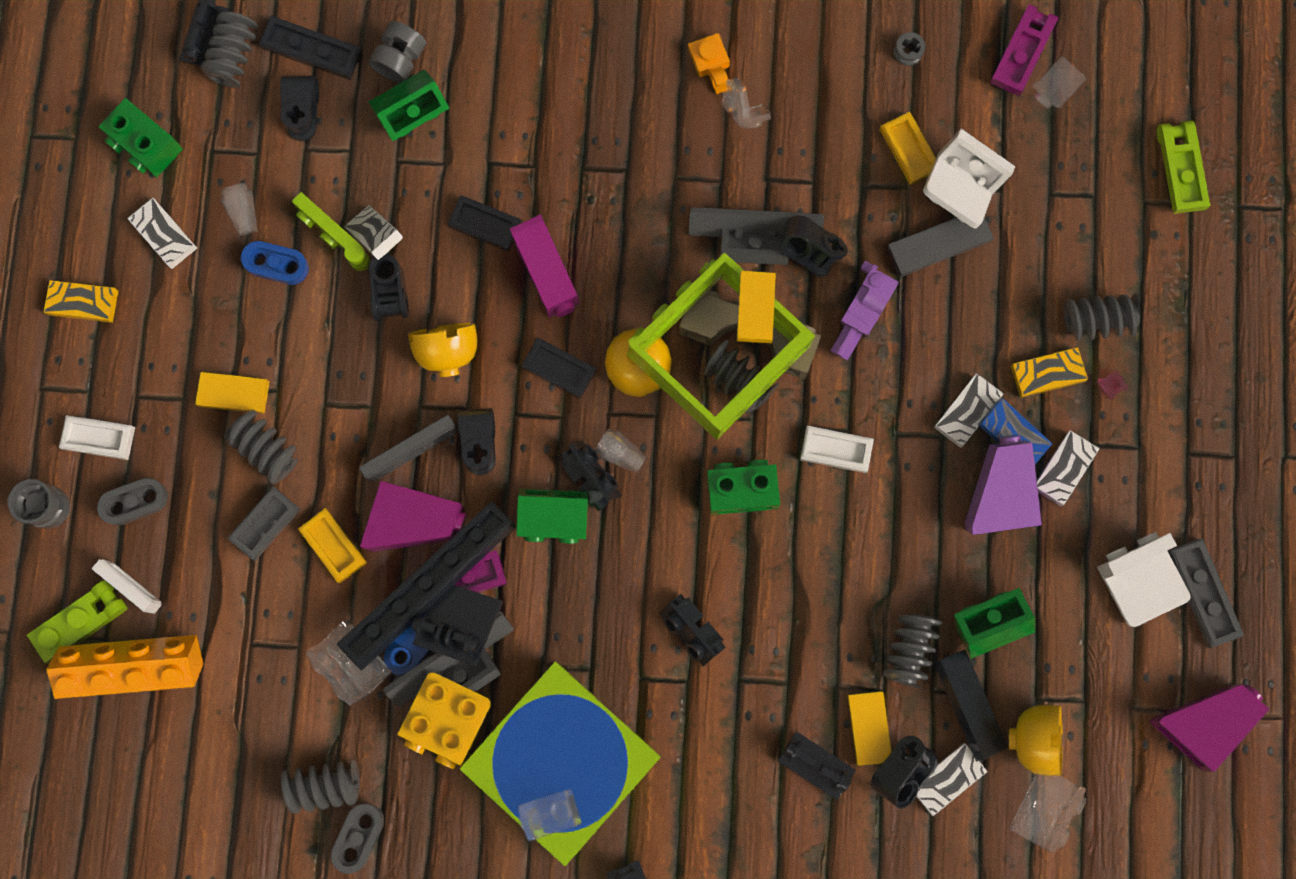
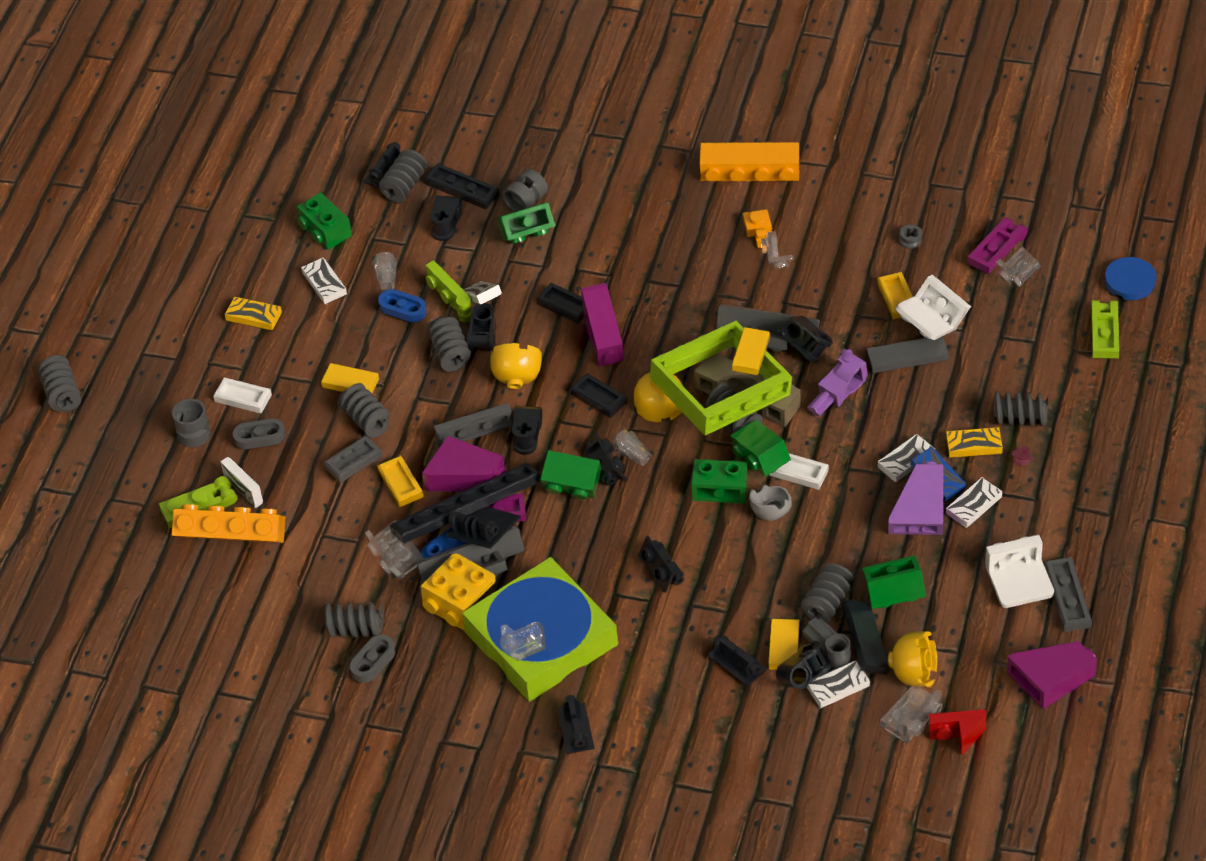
camera: 10 degrees right, 30 degrees down
none -> dark grey piece [427,317,471,372]
none -> green brick [731,419,791,477]
none -> light grey hair [749,485,792,521]
none -> dark grey piece [803,618,851,670]
none -> red slope [928,709,986,755]
none -> blue tile [1105,257,1157,300]

